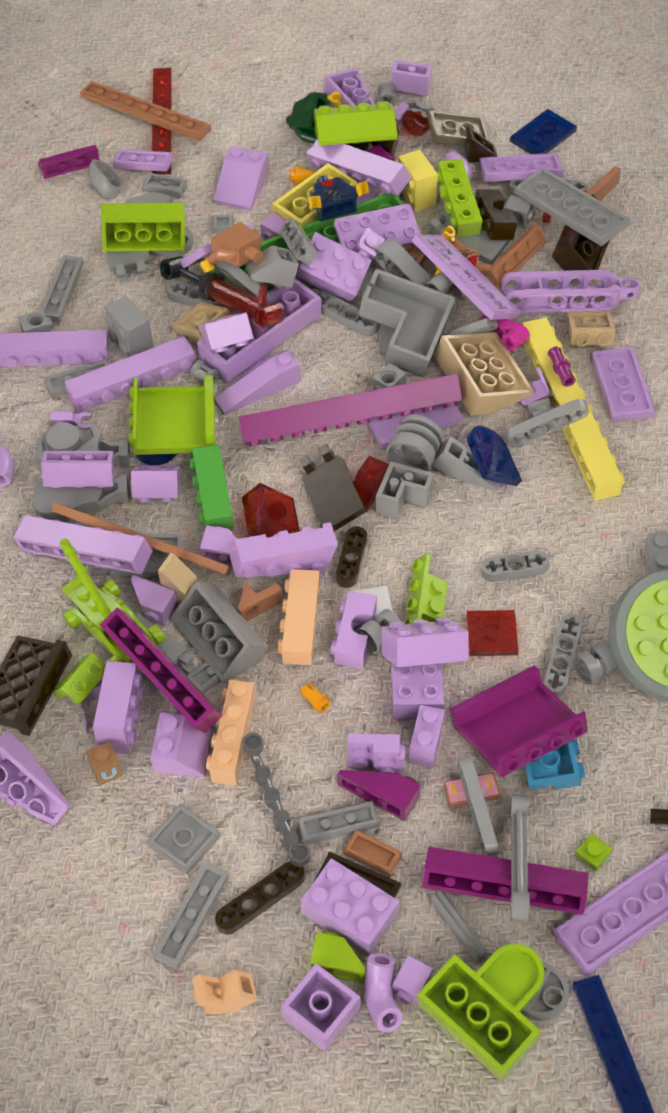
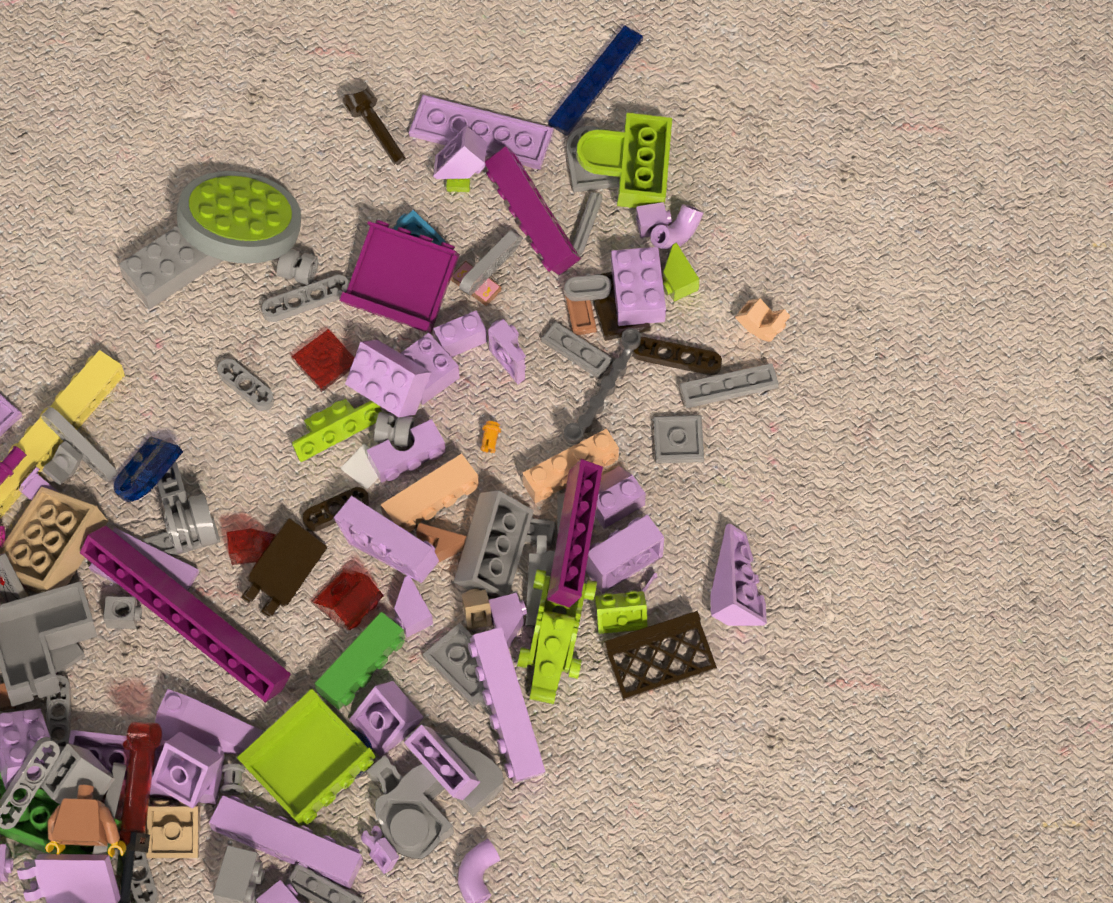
camera: 130 degrees left, 10 degrees up
nougat tile [52,502,233,575] -> none
medium nougat brick [86,741,123,786] -> none
lavender brick [280,964,360,1052] -> none
magenta slope [338,770,421,821] -> none
light grey brick [376,461,434,518] -> none
light grey piece [510,794,529,921] -> none
none -> lavender slope [433,126,487,179]
none -> light grey tile [564,274,611,301]

